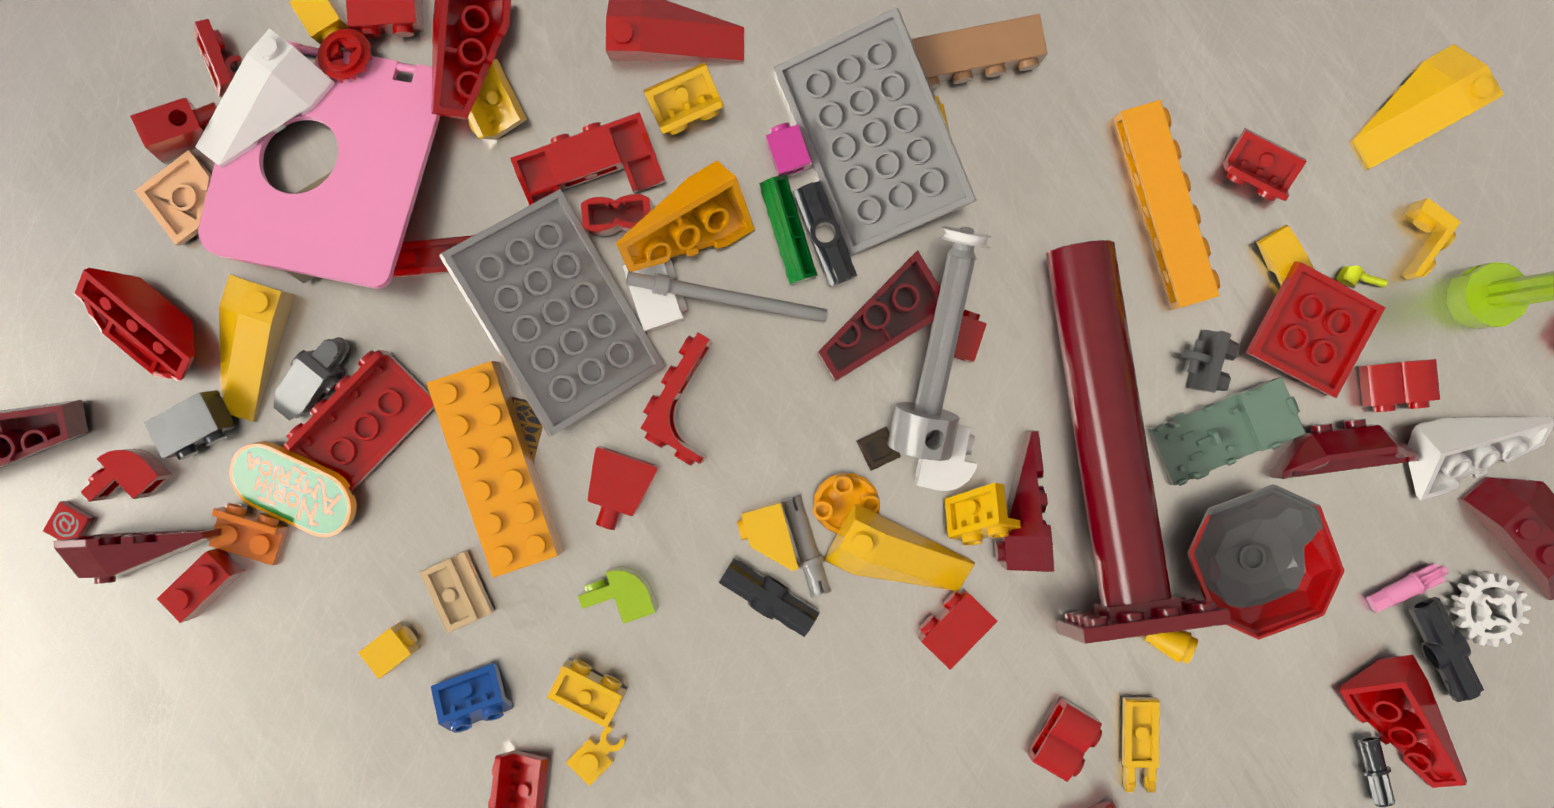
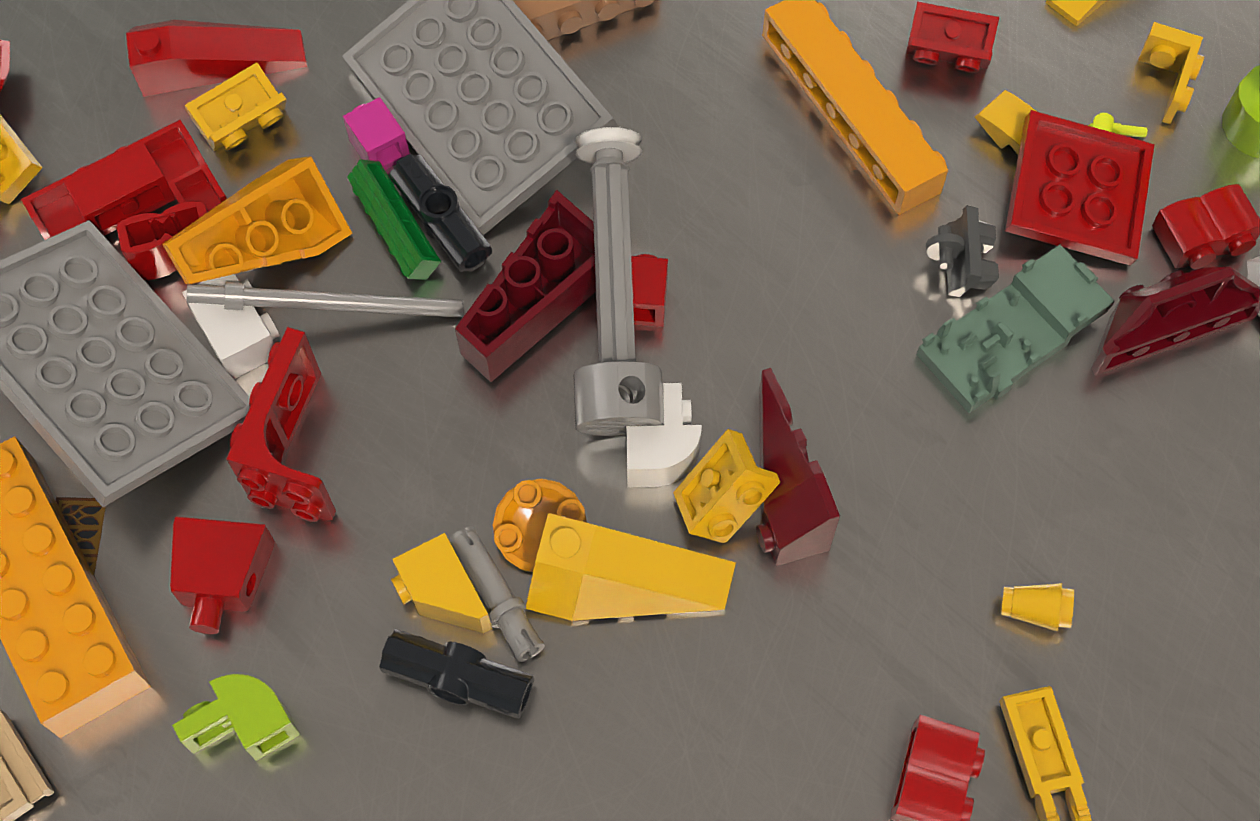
camera: 10 degrees left, 25 degrees down
dark brown tile [856,426,901,471] -> none
red brick [918,589,998,670] -> none
dark red piece [1046,240,1232,644] -> none
dark grey rock [1187,484,1345,640] -> none

